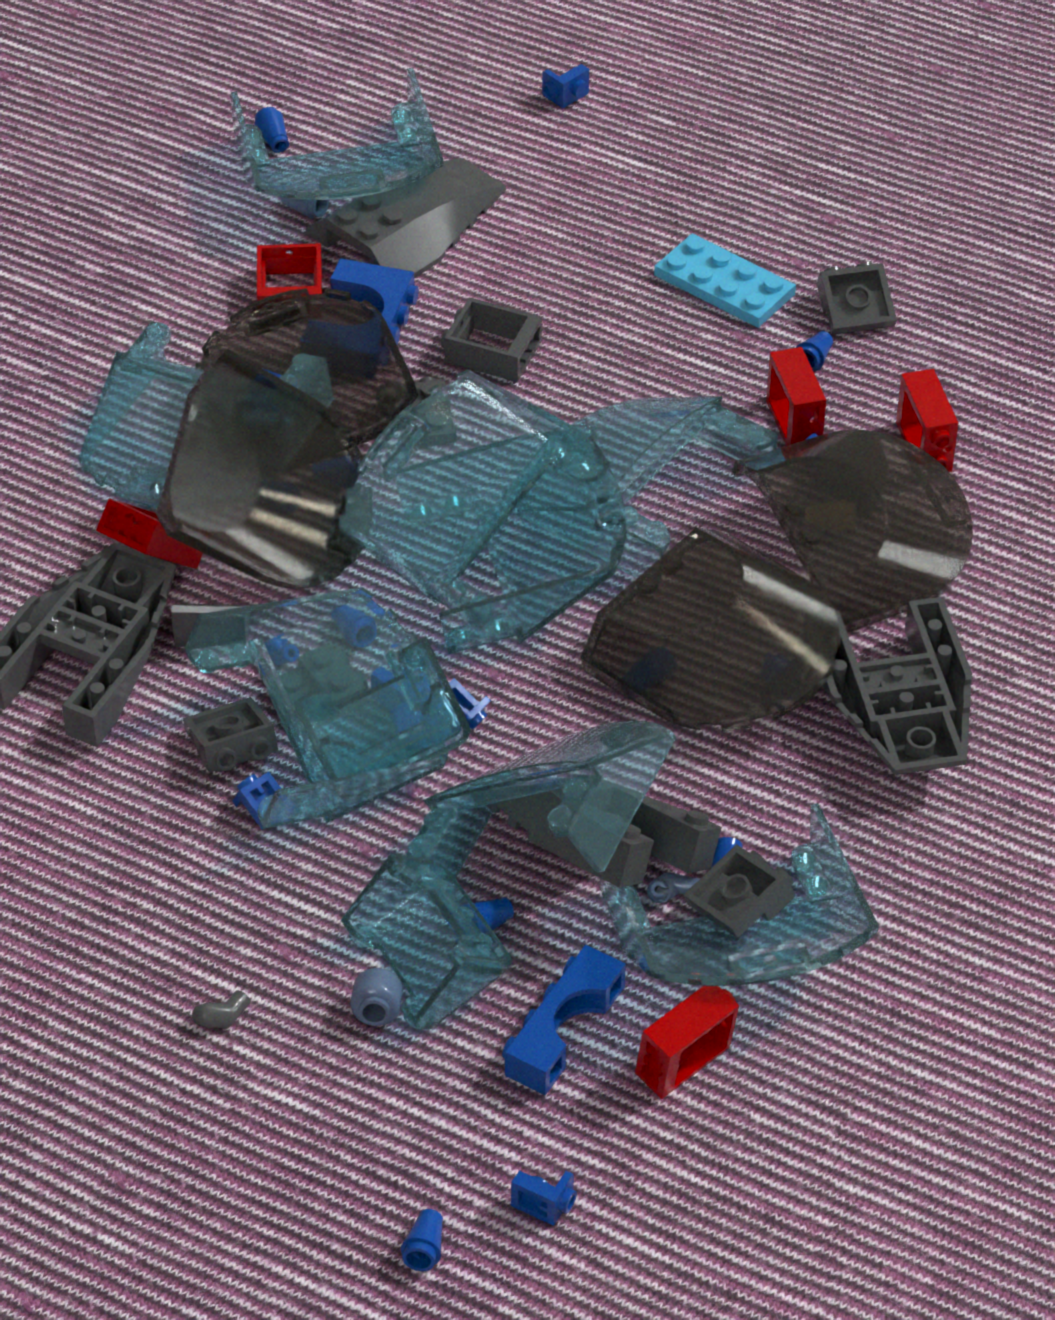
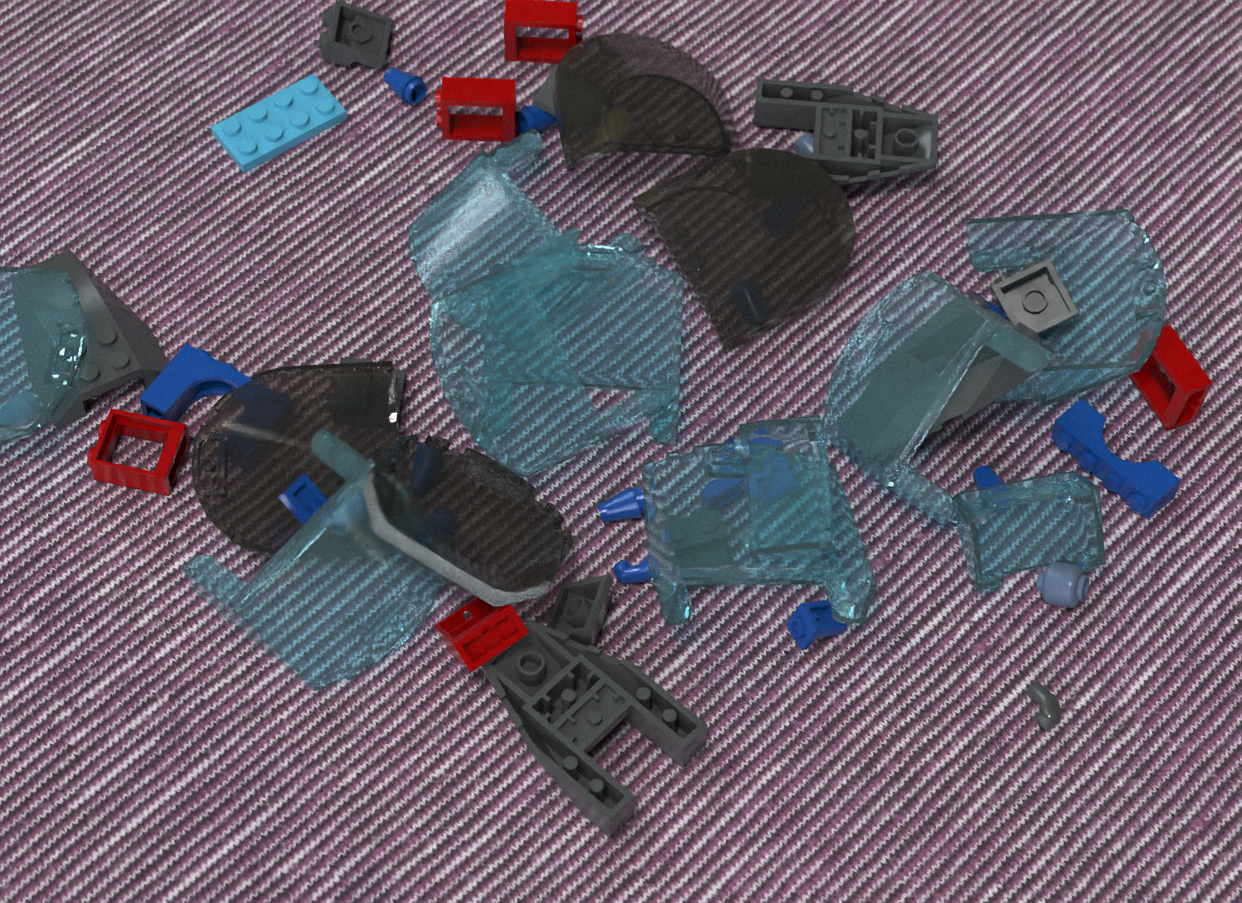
camera: 75 degrees left, 10 degrees up
dark grey plate [183,697,279,773] -> none
dark grey window [441,297,542,382] -> none

